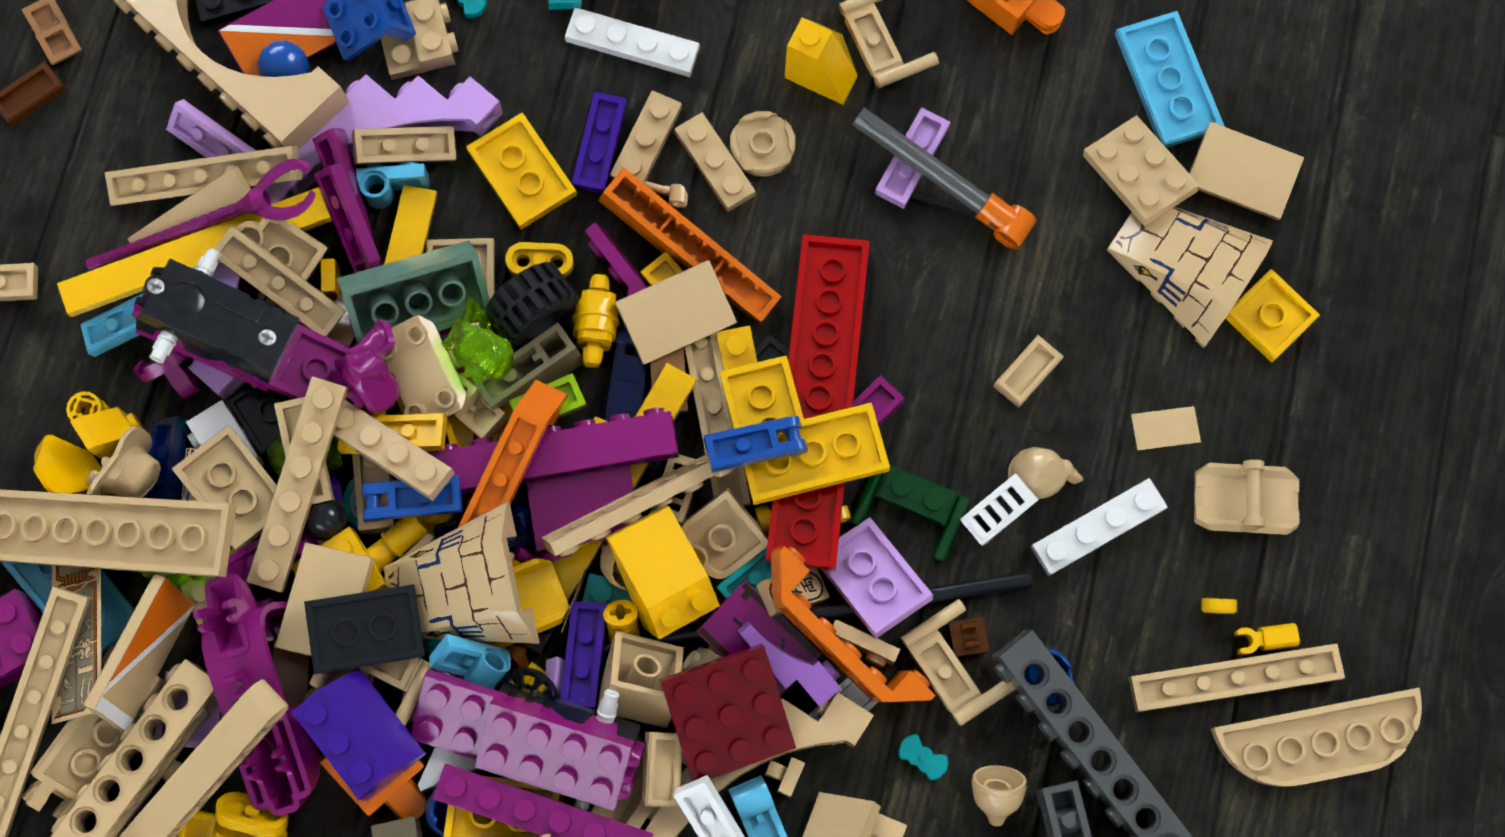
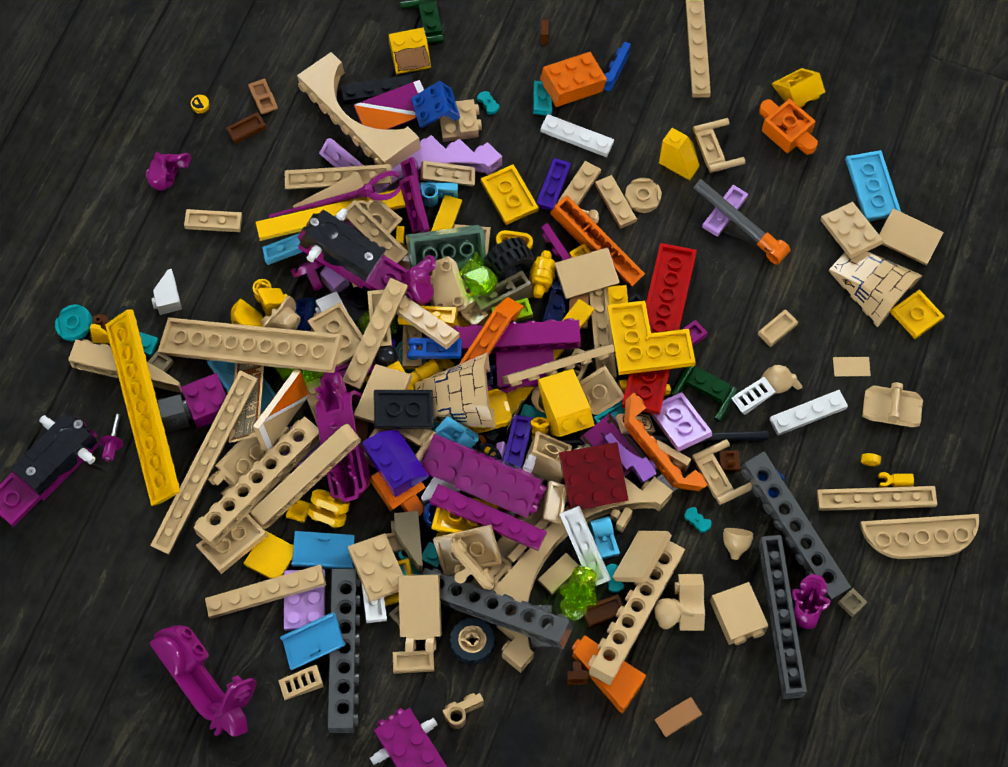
camera: 10 degrees right, 10 degrees down
blue hair [257,40,310,77] -> none
blue plate [703,416,808,473] -> none

